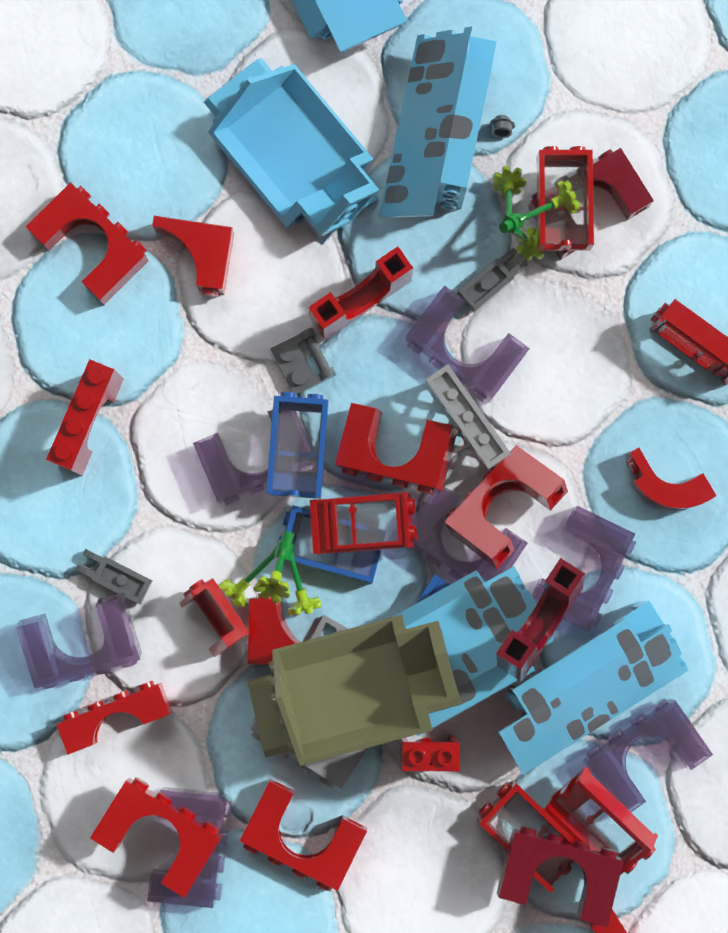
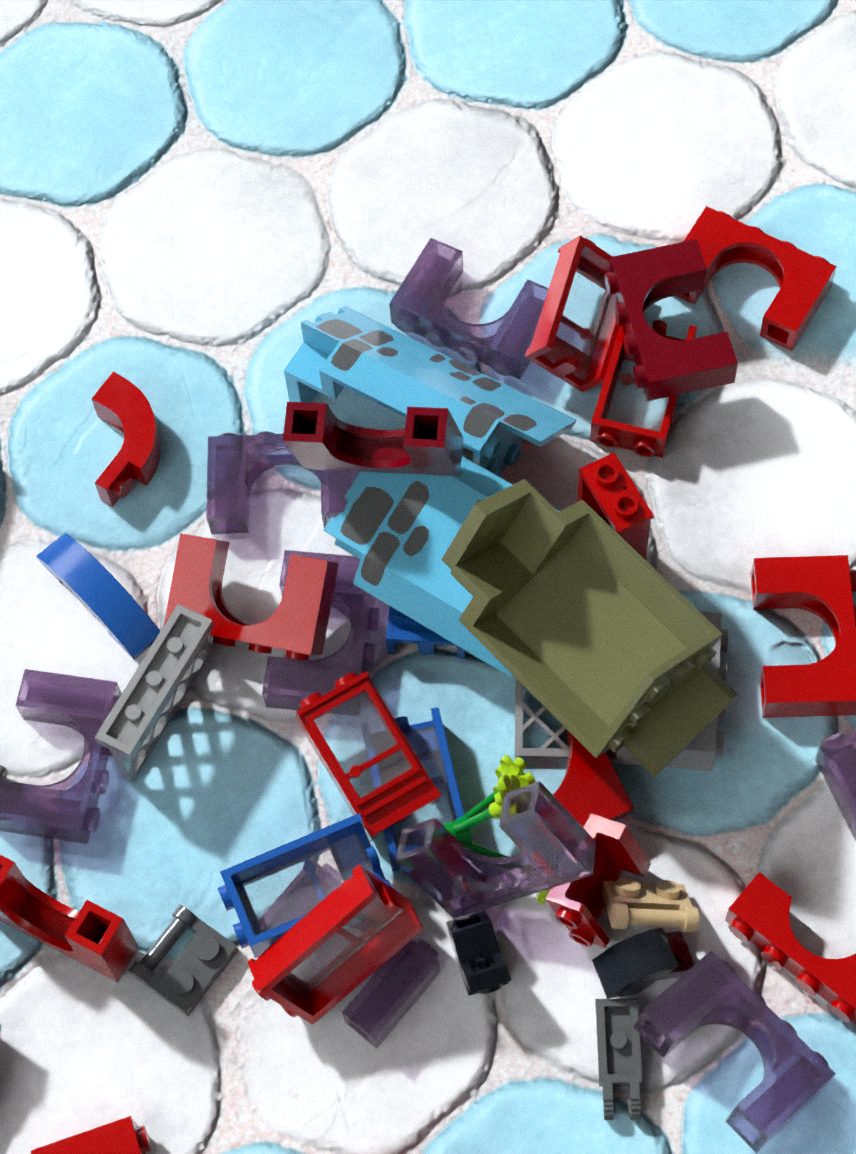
camera: 110 degrees left, 20 degrees down
red arch [335,403,458,495] -> none
none -> blue slope [36,532,160,660]
none -> red door [247,864,424,1025]
none -> clear purple arch [395,781,596,919]
none -> black brick [446,910,511,996]
none -> black brick [592,927,697,999]
none -> tan plate [601,878,699,932]

